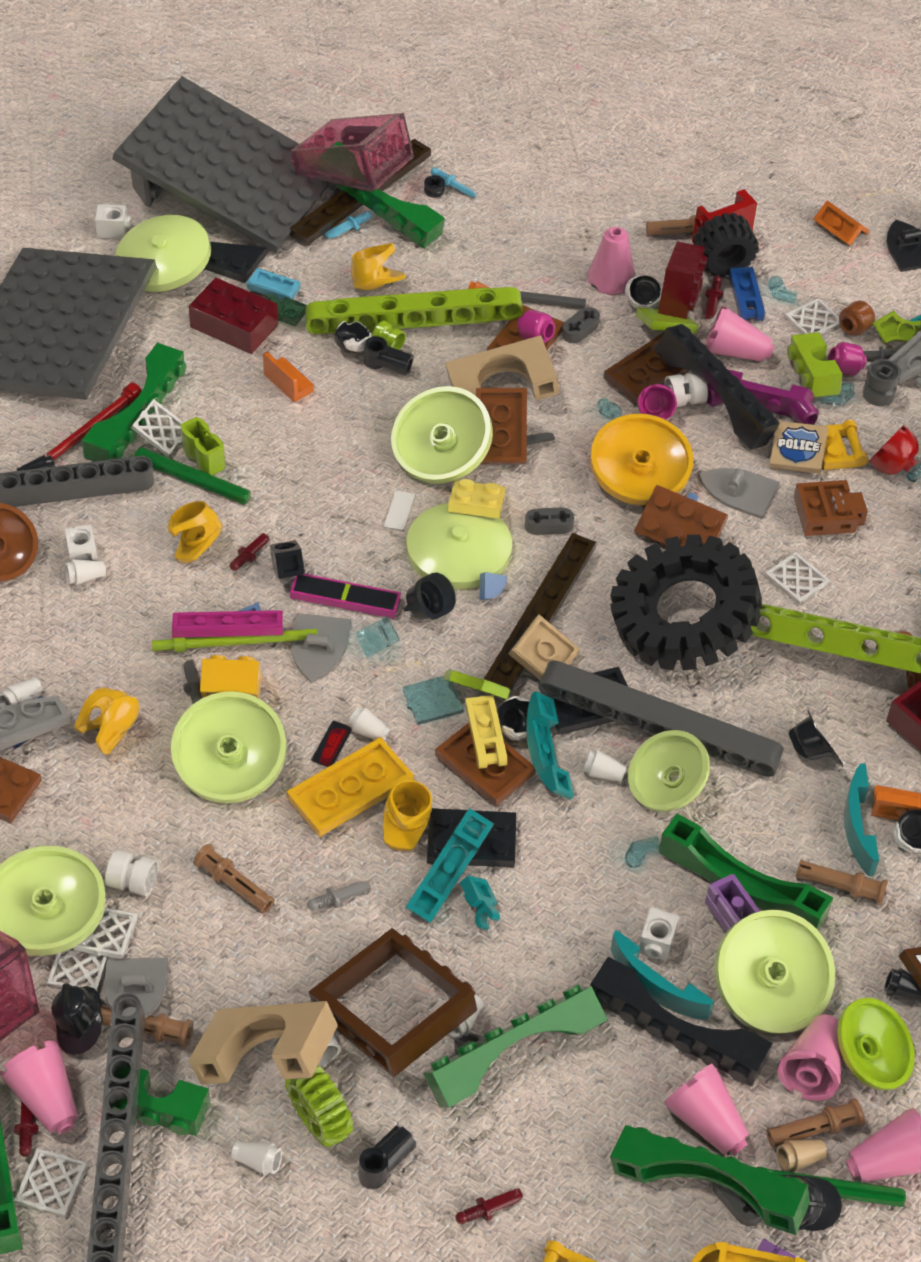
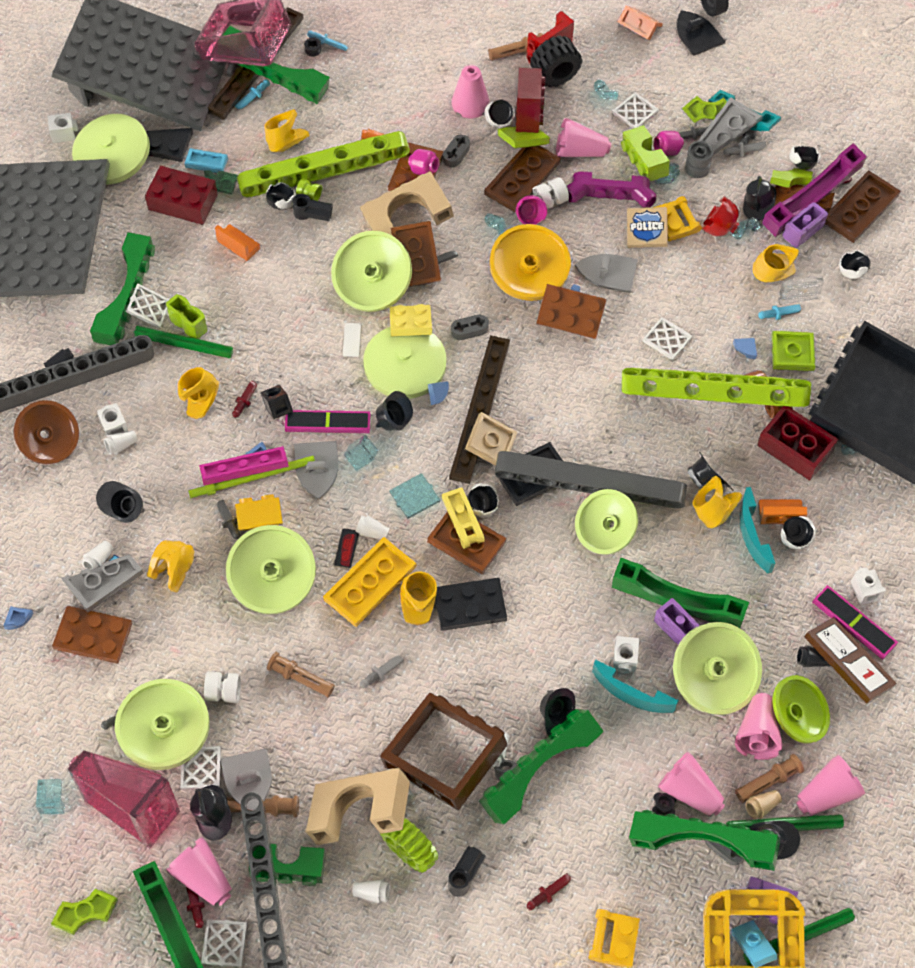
camera: 10 degrees left, 10 degrees up
red piece [46,382,142,460] -> none
white window [74,908,138,959] -> none
teal slope [405,808,494,923] -> none
lime tile [443,670,510,699] -> none
teal plate [460,875,500,930] -> none
dark grey bar [520,291,586,308] -> none
teal slope [527,691,574,799] -> none
white cone [582,750,627,782] -> none
black arch [590,957,773,1086] -> none
black tyre [610,535,762,671] -> none
clear light blue arm [624,836,660,868] -> none
black arch [654,324,780,450] -> none
dark red piece [705,276,724,319] -> none
blue plate [729,267,765,321] -> none
dark orange piece [793,480,868,536] -> none
medium nougat pin [796,859,888,906] -> none
dark orange head [839,300,875,336] -> none
none -> black piece [96,481,145,523]
none -> black piece [540,688,576,736]
none -> black plate [652,792,677,815]
none -> yellow helmet [692,476,742,528]
none -> medium blue tile [733,338,757,359]

